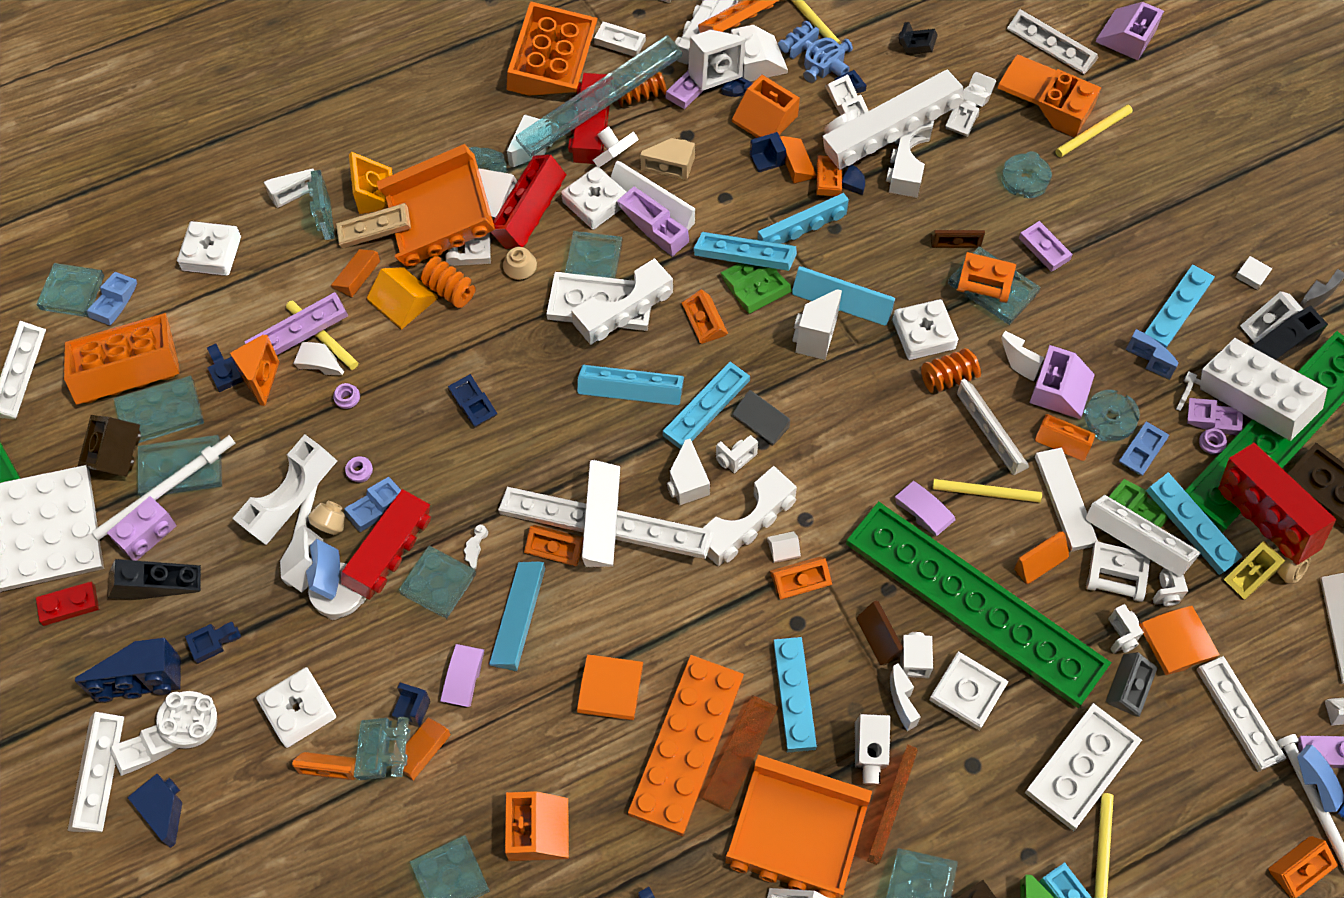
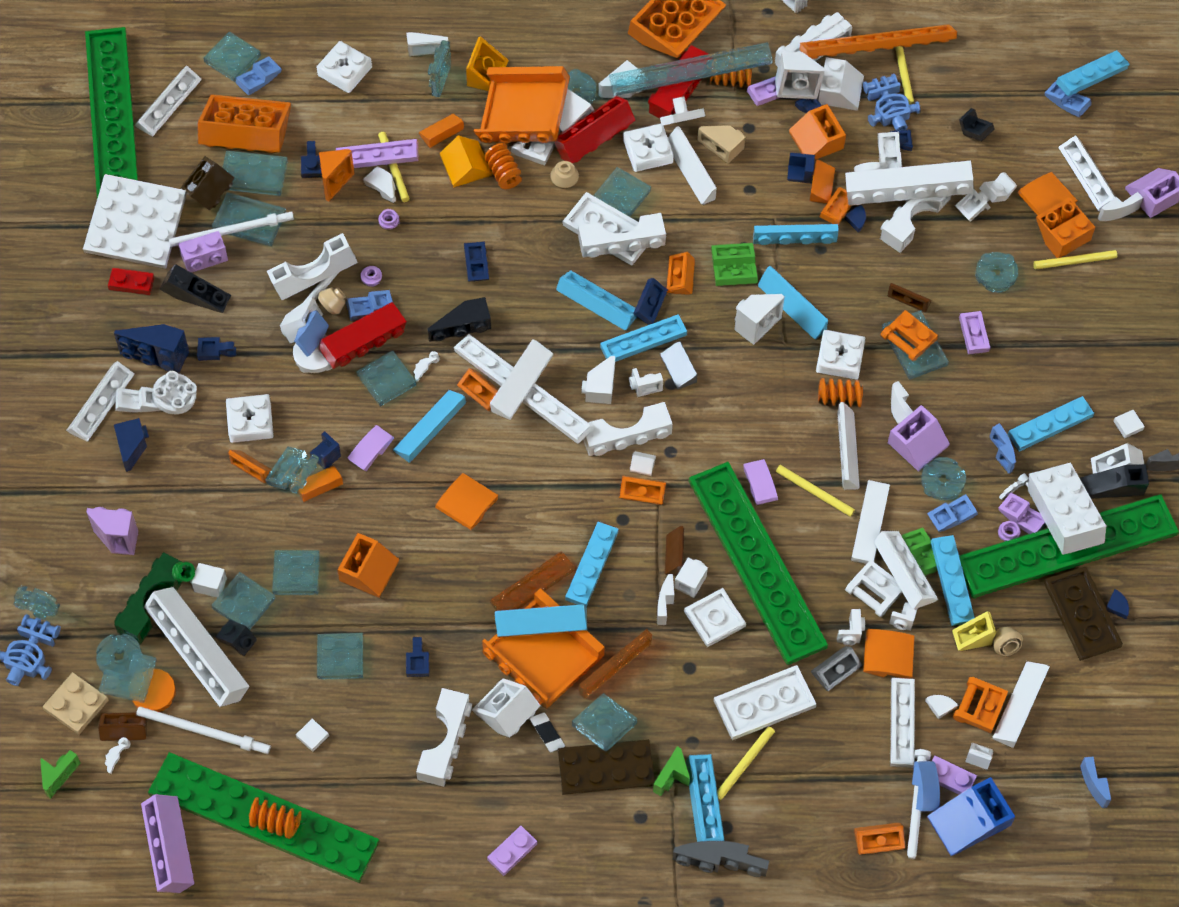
camera: 25 degrees right, 0 degrees up
tan tile [336,203,411,248] -> none
white plate [594,22,646,57] -> none
lavender slope [617,186,689,257] -> none
orange plate [628,655,744,836] -> none
medium azure plate [694,232,797,271] -> none
white torso [855,714,890,785] -> none
orange slope [1014,531,1069,584] -> none
orange slope [1035,414,1096,461] -> none
red brick [1218,443,1336,565] -> none
none -> black slope [427,297,491,342]
none -> medium azure slope [495,605,587,637]
none -> dark blue plate [633,278,668,325]
none -> white tile [925,695,958,719]
none -> orange plate [953,677,1008,733]
none -> white slope [1098,192,1143,221]

